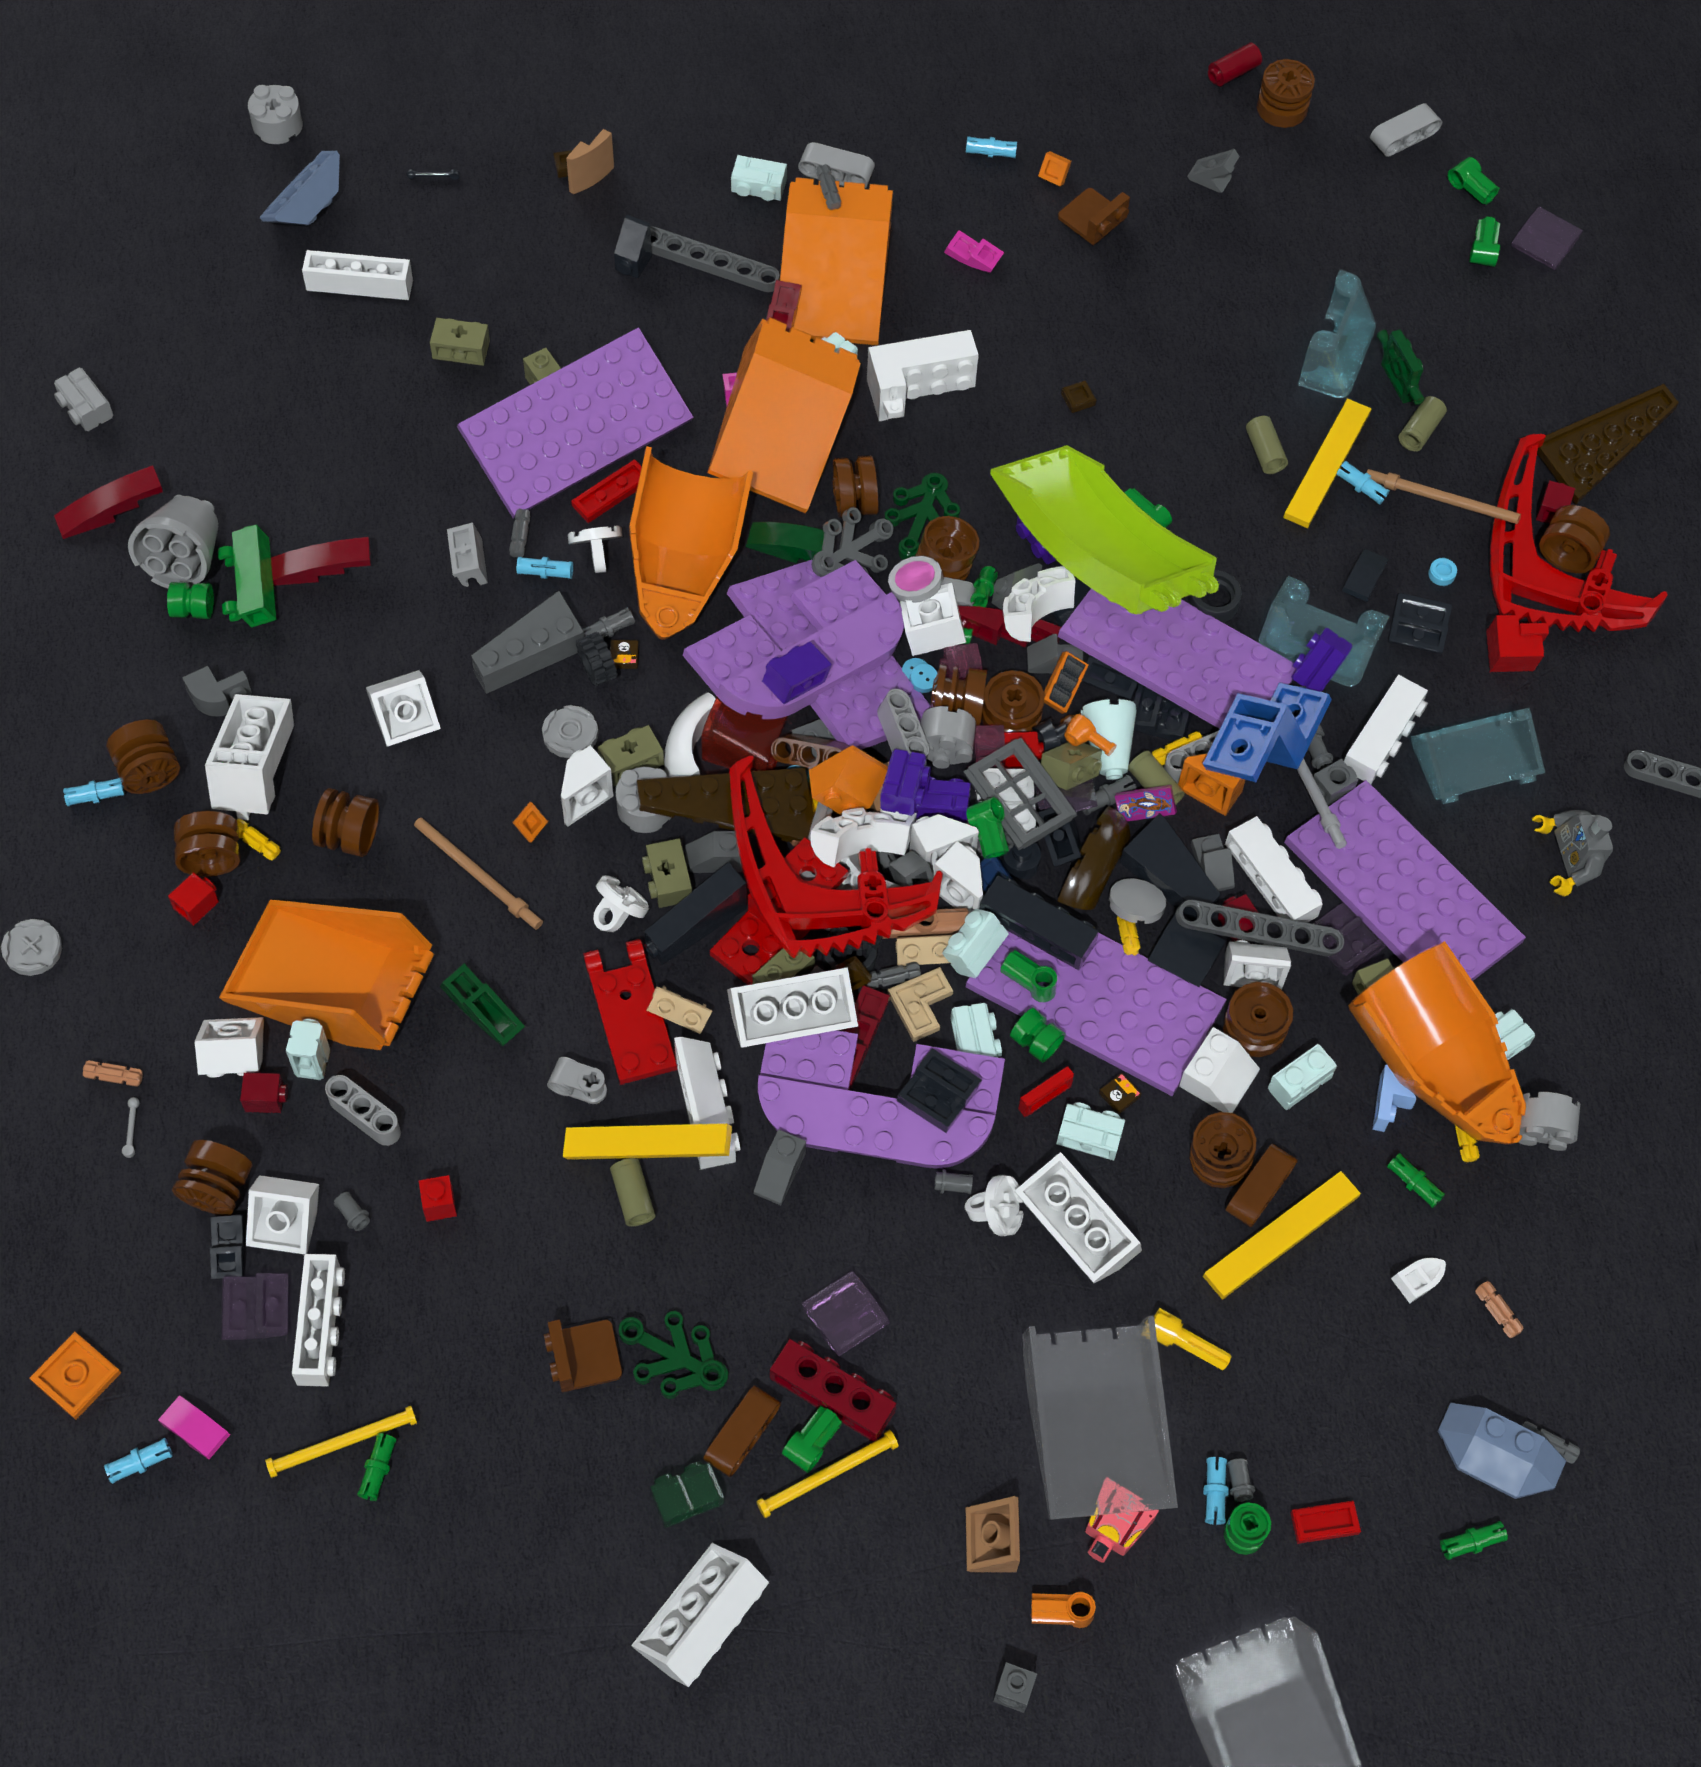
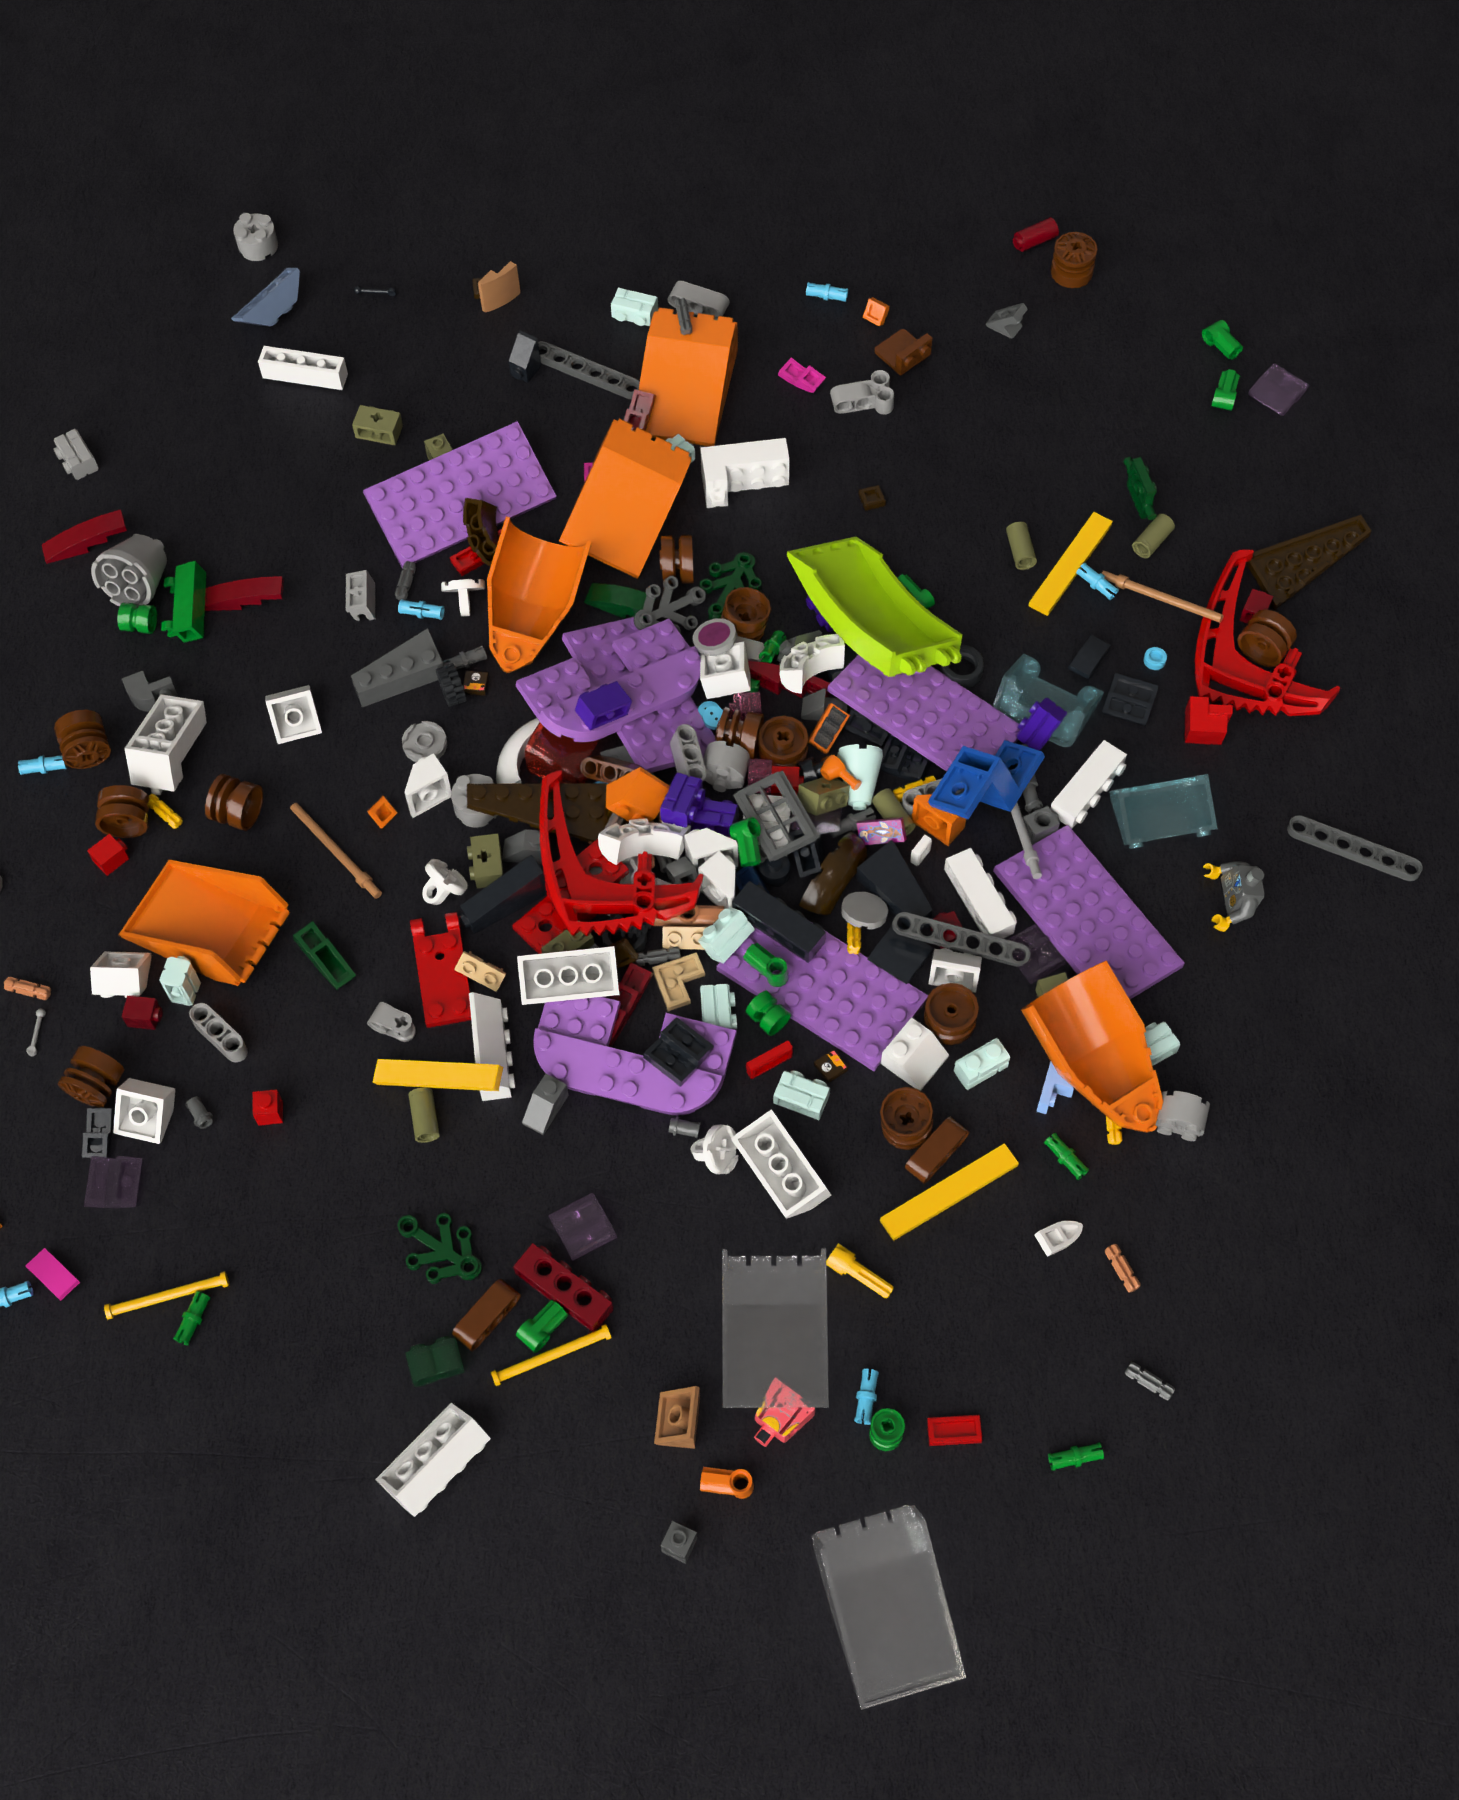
camera: 10 degrees right, 0 degrees up
white brick [292,1254,345,1386] -> none
reddish brown bracket [544,1320,622,1392] -> none
olive brick [598,725,664,787] -> none
dark grey slope [1191,834,1235,891] -> none
dark grey pin [1227,1458,1255,1502] -> none
clear light blue windscreen [1298,270,1376,398] -> none
light grey beam [1370,103,1442,157] -> none
sand blue wedge [1438,1403,1566,1499] -> none
none -> dark brown brick [463,498,499,567]
none -> light grey piece [830,370,894,414]
none -> white tile [910,835,932,866]

